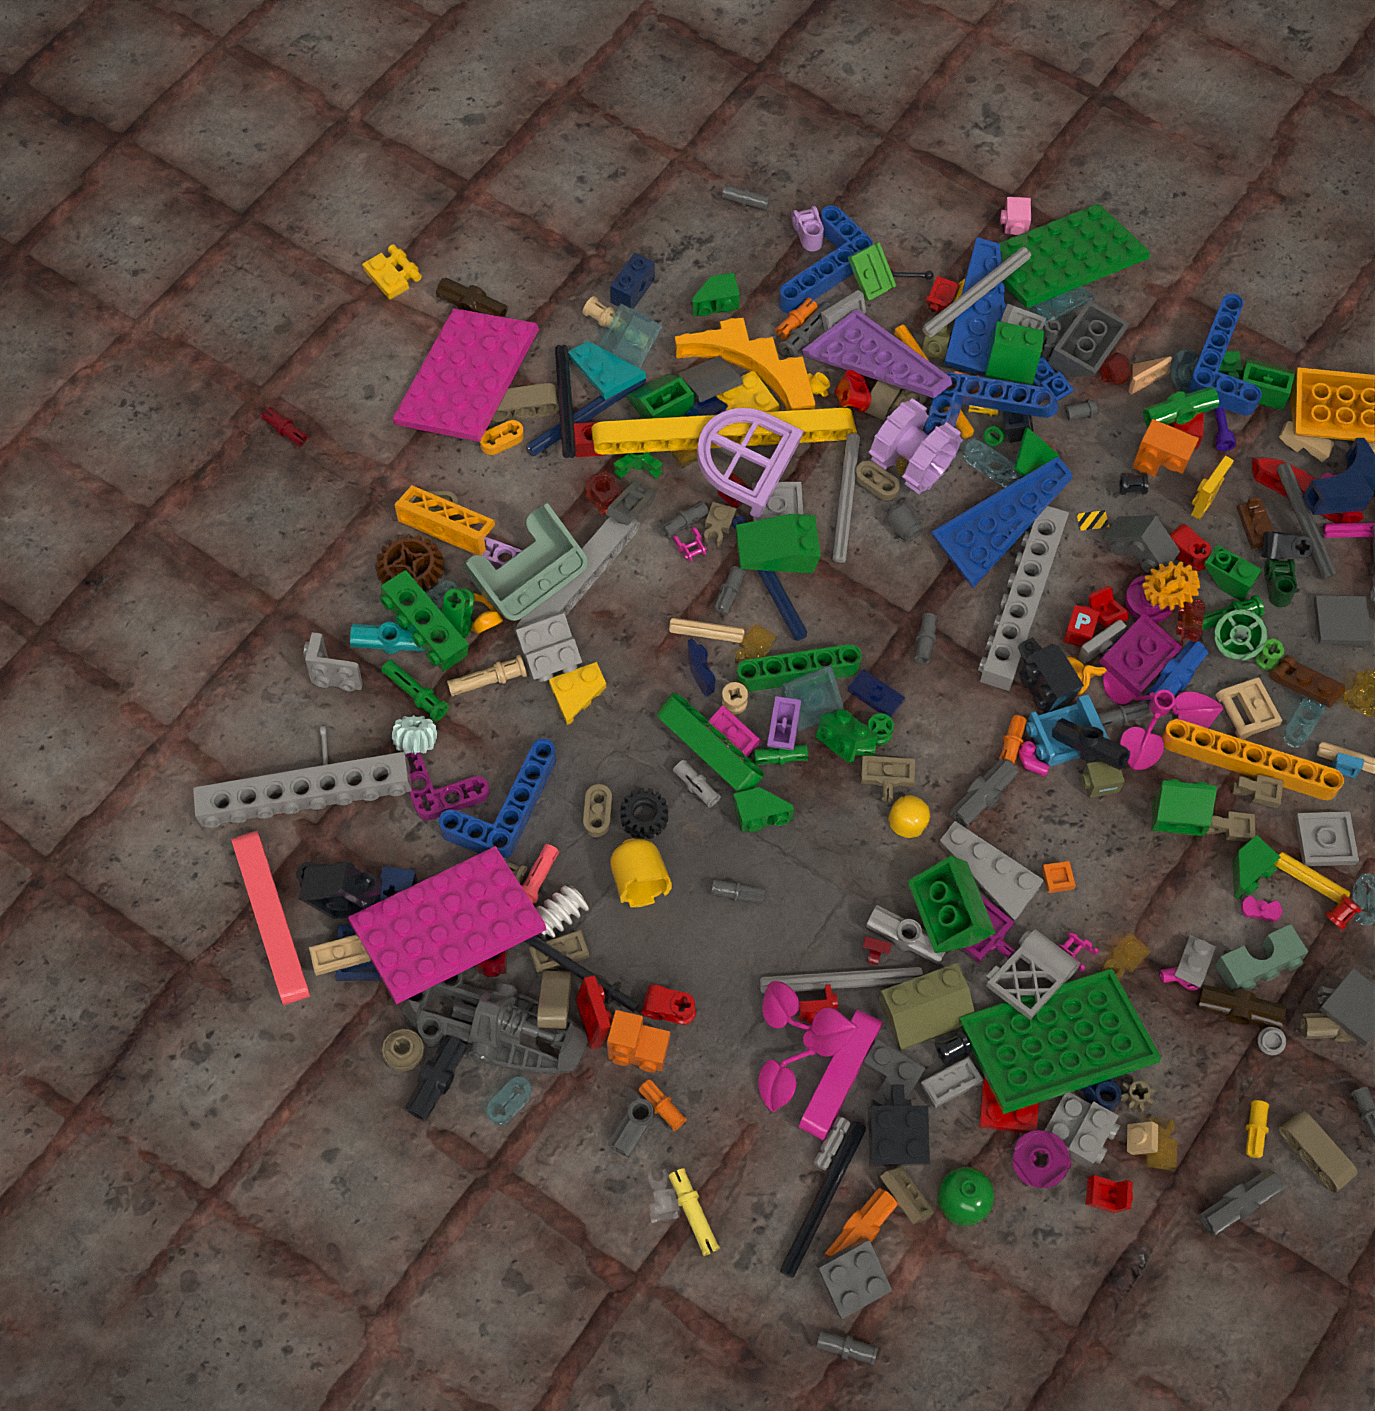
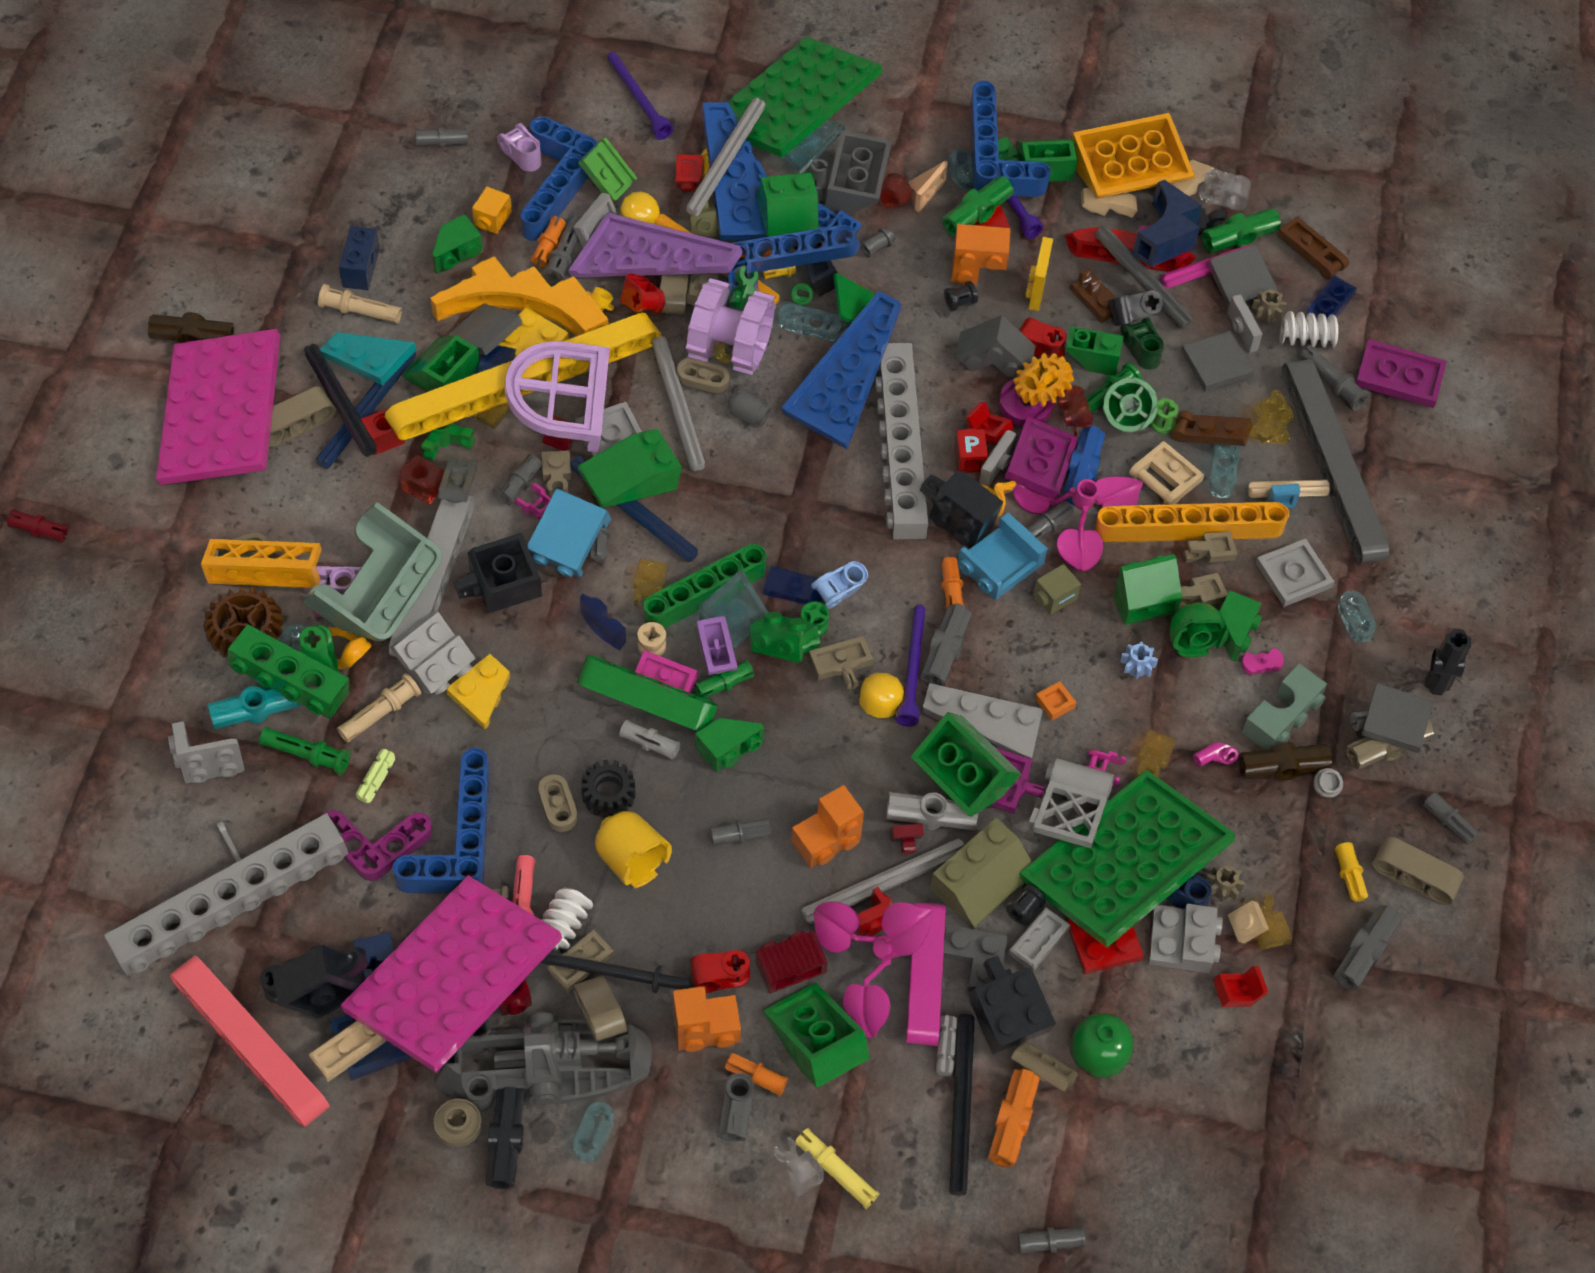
camera: 25 degrees left, 5 degrees down
yellow plate [362,244,422,300] -> none
light aqua gear [392,715,437,755] -> none
light orange beam [480,420,524,455] -> none
red plate [575,976,613,1050] -> none
clear light blue slope [599,304,662,368] -> none
tan axle [669,618,745,643] -> none
dark grey plate [815,1237,892,1319] -> none
black hinge [890,269,934,280] -> none
dark grey pin [914,613,938,665] -> none
bright pink brick [1000,197,1031,235] -> none
light grey plate [1001,304,1046,330] -> none
magenta plate [1013,1130,1072,1188] -> none
dark pink arm [1018,741,1050,777] -> none
black piece [1052,718,1130,770] -> none
sticker [1076,510,1110,531] -> none
light grey plate [1174,935,1216,987] -> none
yellow axle [1275,852,1350,903] -> none
red bush [1325,894,1362,930] -> none
none -> yellowish green axle [356,749,395,804]
none -> black hinge [454,533,542,613]
none -> light orange brick [472,187,512,234]
none -> dark azure panel [527,488,611,578]
none -> dark purple piece [607,52,674,140]
none -> yellow hair [619,191,660,224]
none -> green plate [728,266,758,311]
none -> dark red brick [755,930,828,994]
none -> green slope [763,982,870,1088]
none -> orange brick [791,785,864,868]
none -> light blue piece [811,561,868,609]
none -> dark purple piece [895,604,925,727]
none -> light blue gear [1120,642,1158,679]
none -> green cylinder [1169,602,1229,658]

